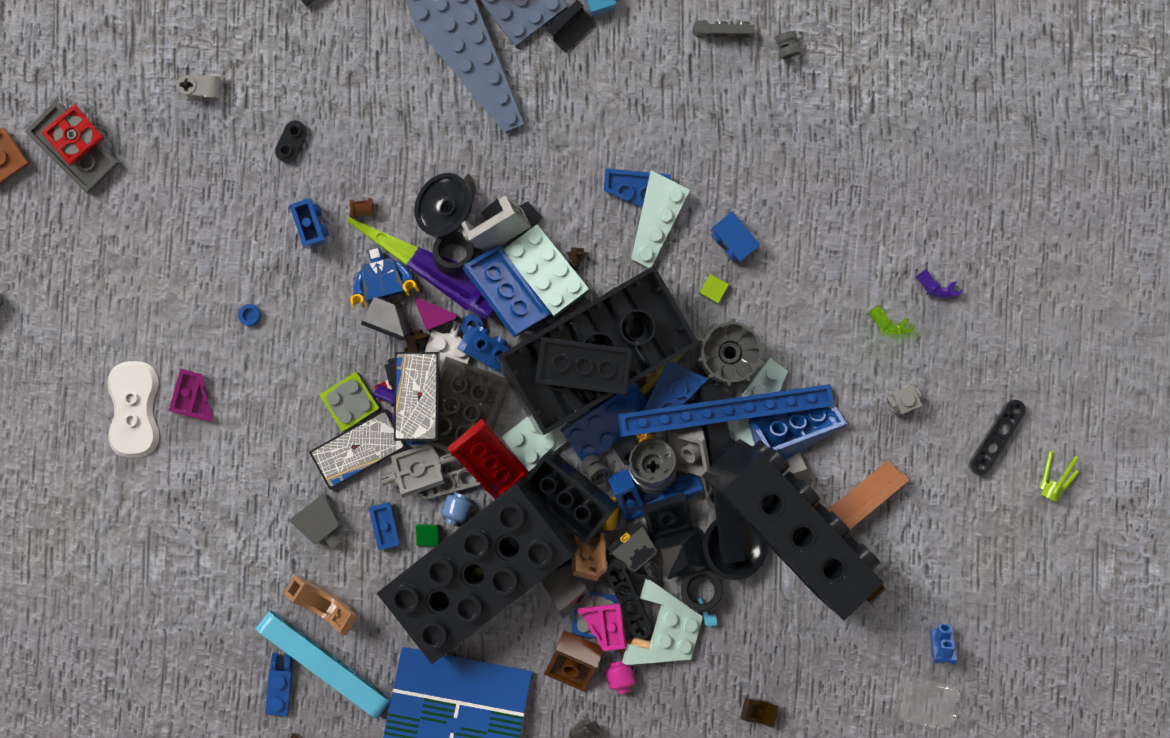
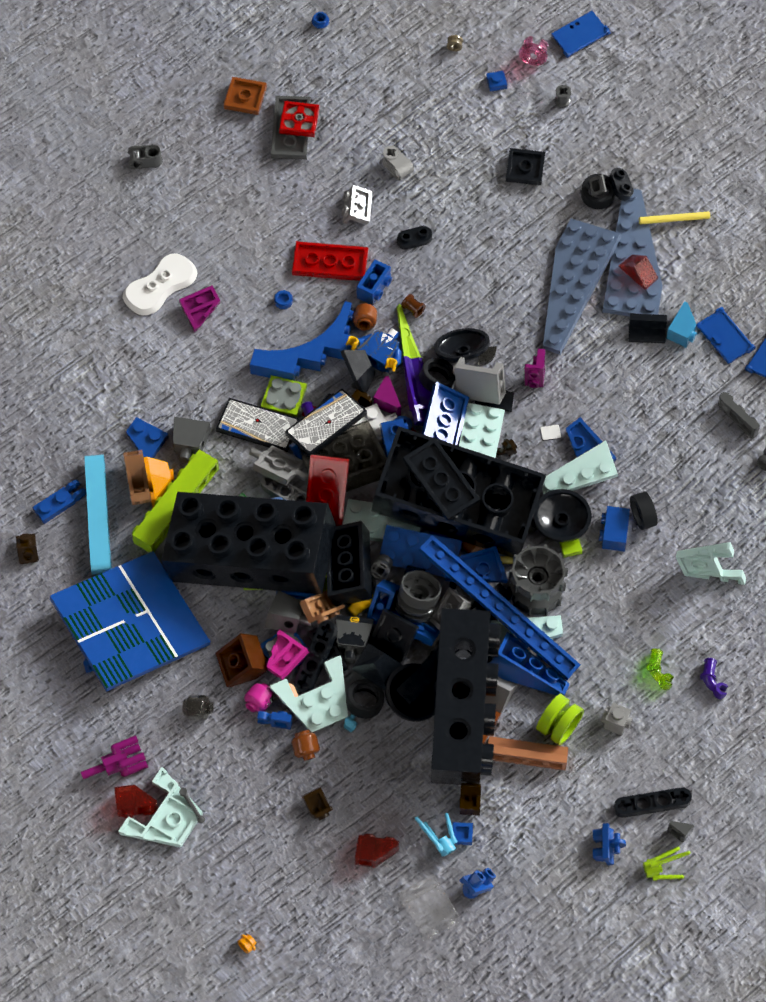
camera: 50 degrees right, 25 degrees down
blue plate [368,502,401,550] -> none
none -> blue wing [126,417,169,458]
none -> lime brick [132,449,219,553]
none -> light orange slope [144,457,175,508]
none -> blue arch [250,301,354,381]
none -> blue plate [257,711,292,730]
none -> dark orange head [291,730,320,761]
none -> red tile [292,241,368,281]
none -> bracket [341,185,372,225]
none -> dark orange head [353,303,378,331]
none -> clear red slope [355,834,399,868]
none -> medium azure plant [415,813,457,857]
none -> blue plate [452,822,473,845]
none -> magenta bracket [524,349,545,388]
none -> black dish [534,489,592,542]
none -> lime wheel [536,694,584,746]
none -> white sticker [540,425,561,440]
none -> blue hips [593,823,626,865]
none -> black tyre [630,491,658,530]
none -> dark grey slope [667,821,694,843]
none -> light aqua wing [676,542,746,585]

